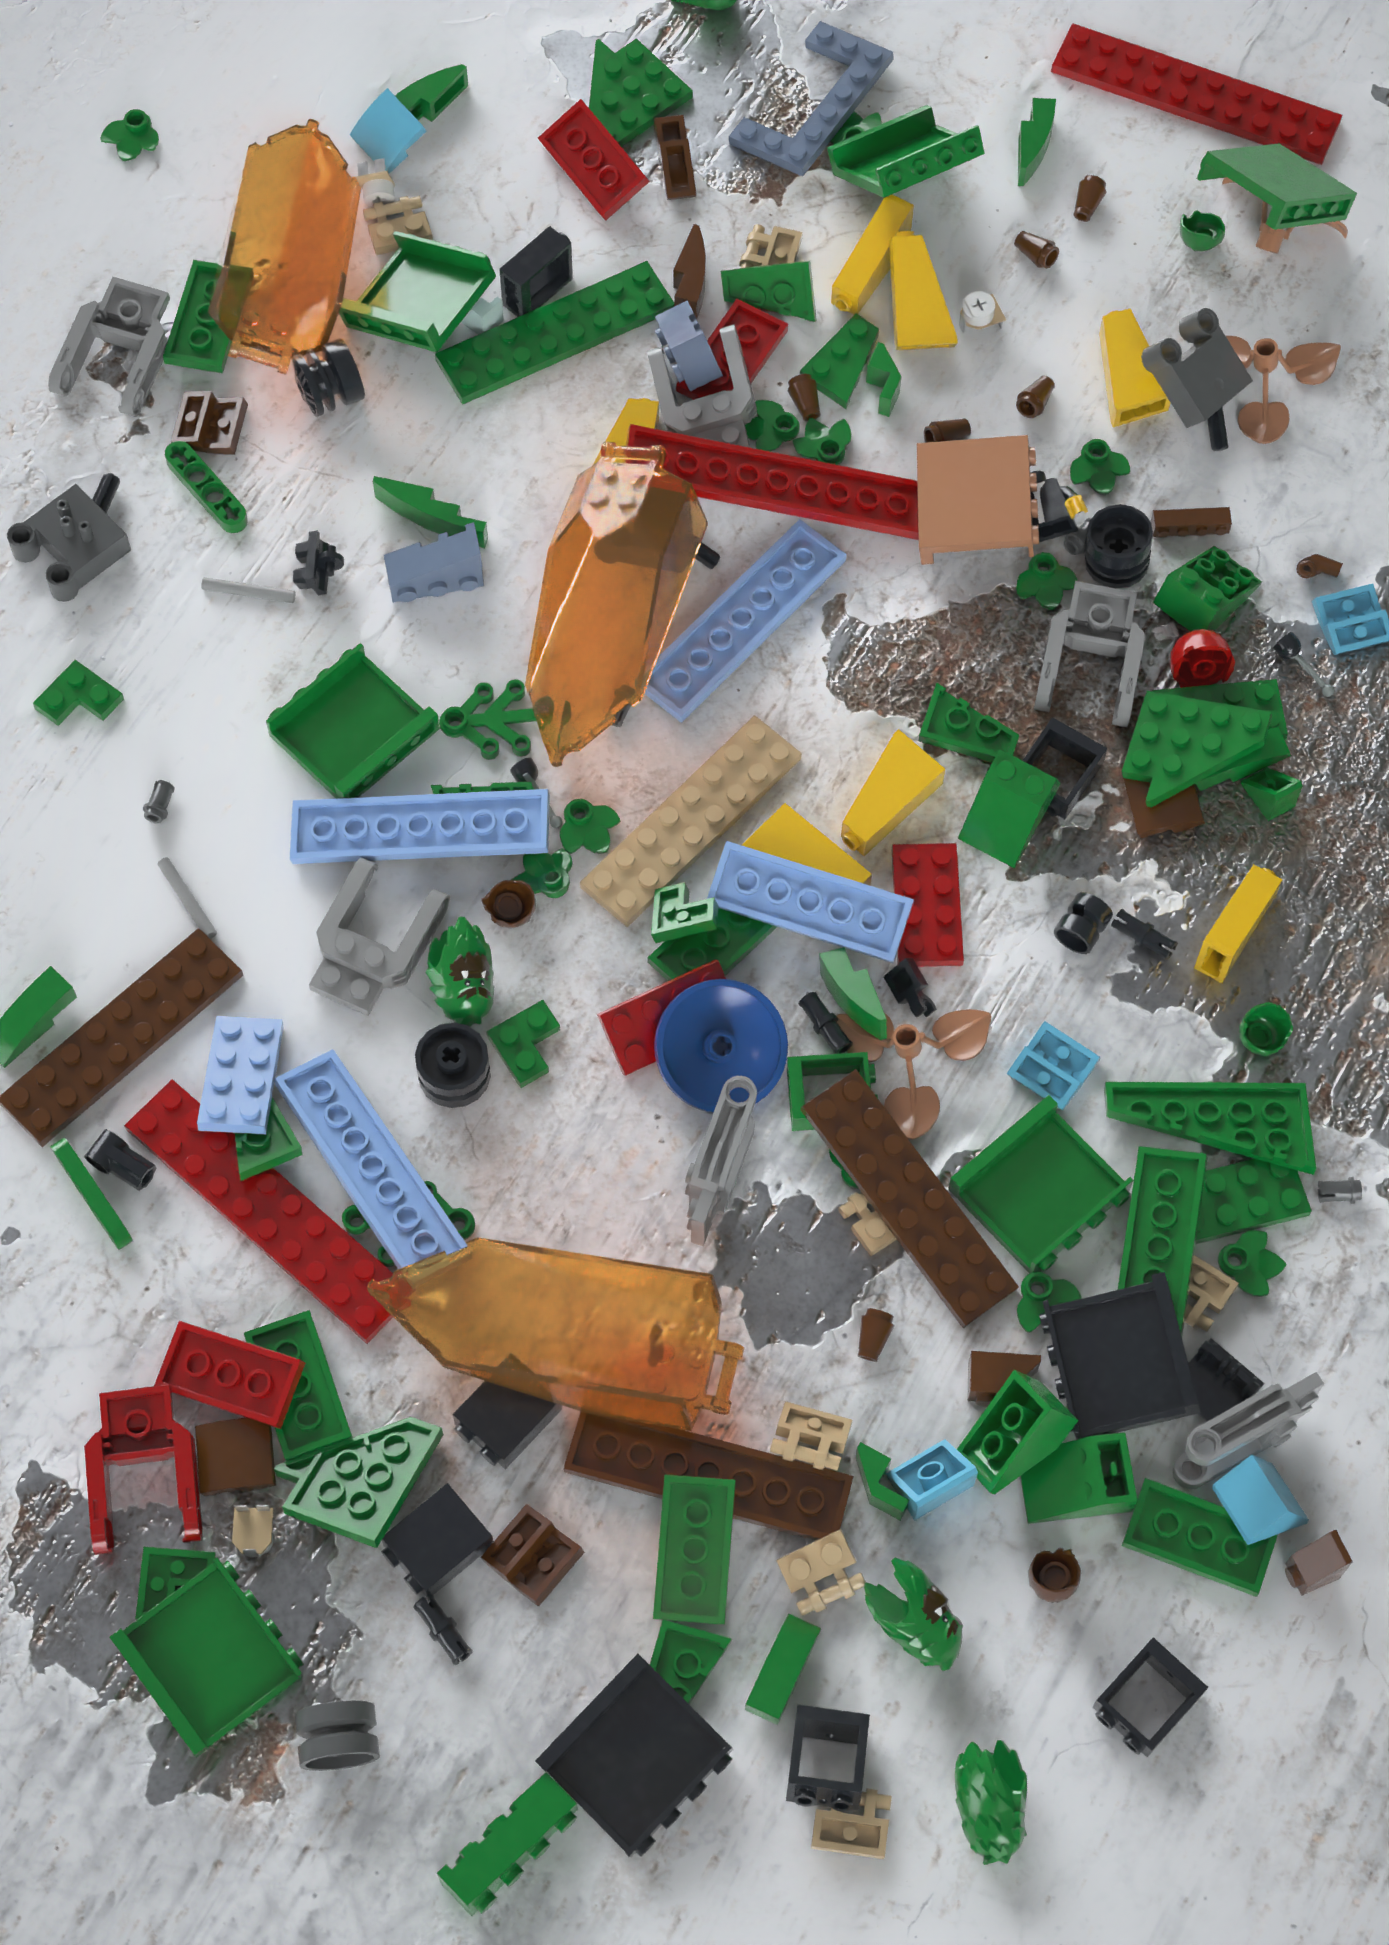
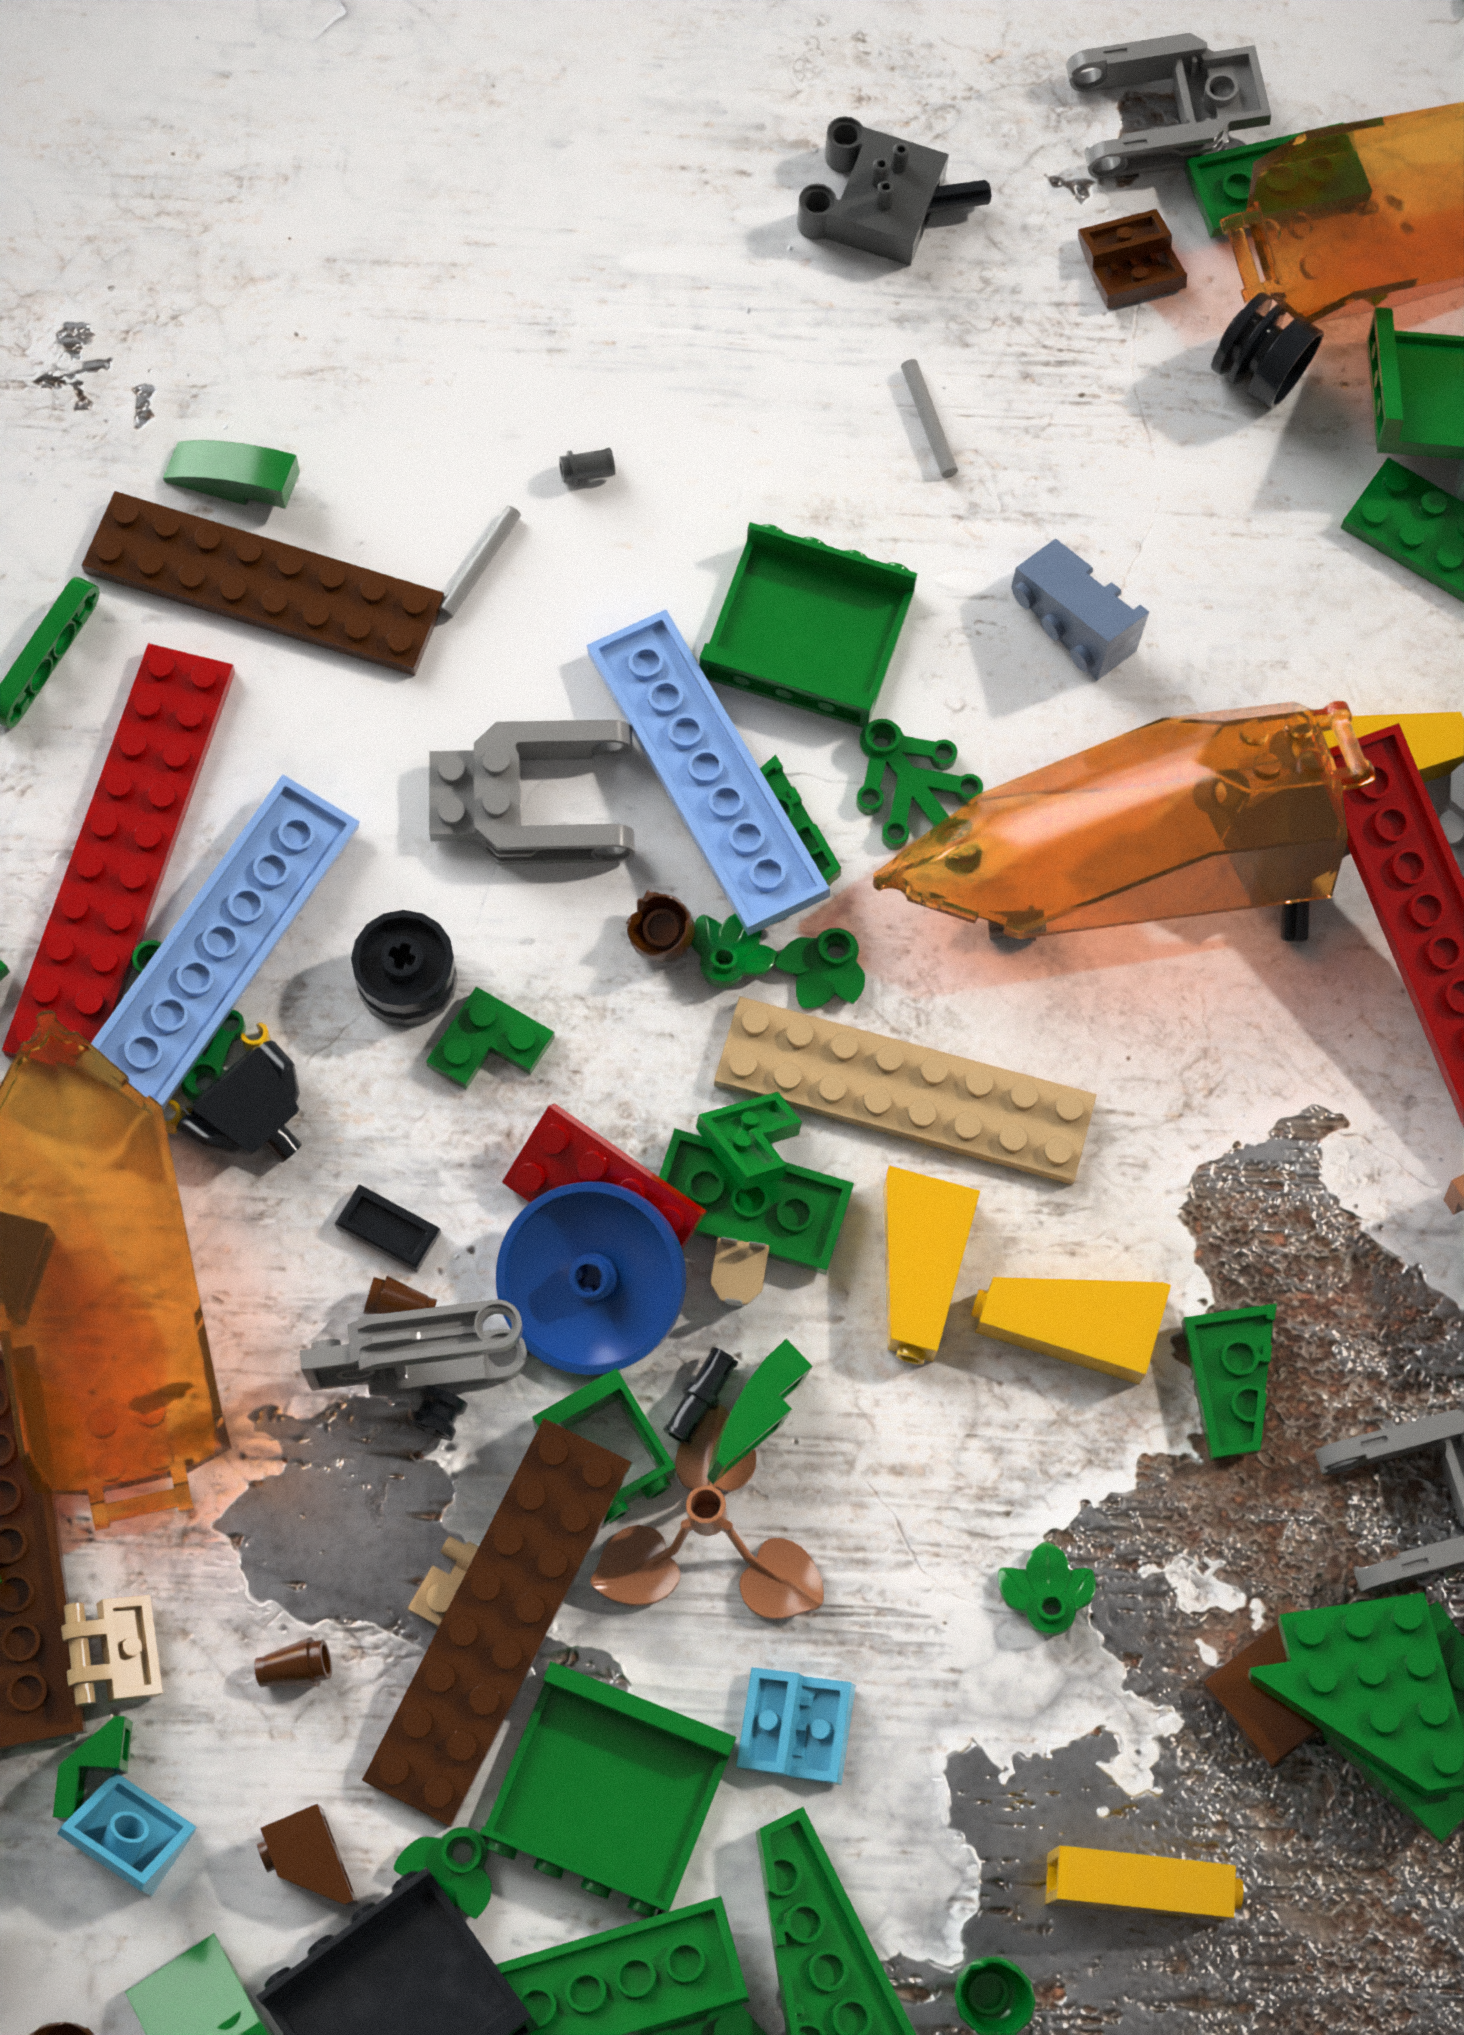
camera: 60 degrees right, 5 degrees up
green plate [33,660,124,726] -> none
black piece [84,1129,157,1191] -> none
green beam [165,441,248,533] -> none
light blue plate [197,1016,284,1134] -> none
green wing [235,1097,303,1181] -> none
black hips [293,530,344,596] -> none
green slope [372,476,488,549] -> none
green head [425,917,495,1027] -> none
black hinge [510,758,563,828] -> none
light blue plate [634,519,847,723] -> none
light blue plate [707,841,914,963] -> none
black plate [883,958,937,1017] -> none
red plate [891,843,964,967] -> none
green slope [957,1370,1078,1495] -> none
green slope [958,749,1061,869] -> none
black window [1022,717,1107,820] -> none
black wheel [1053,892,1113,954] -> none
black pin [1111,909,1178,960] -> none
green slope [1241,767,1303,822] -> none
none -> black torso [155,1022,302,1163]
none -> black tile [335,1184,441,1272]
none -> reddish brown cone [363,1276,437,1315]
none -> black wheel [408,1385,468,1441]
none -> tan piece [710,1237,769,1306]
none -> green plate [997,1542,1096,1637]

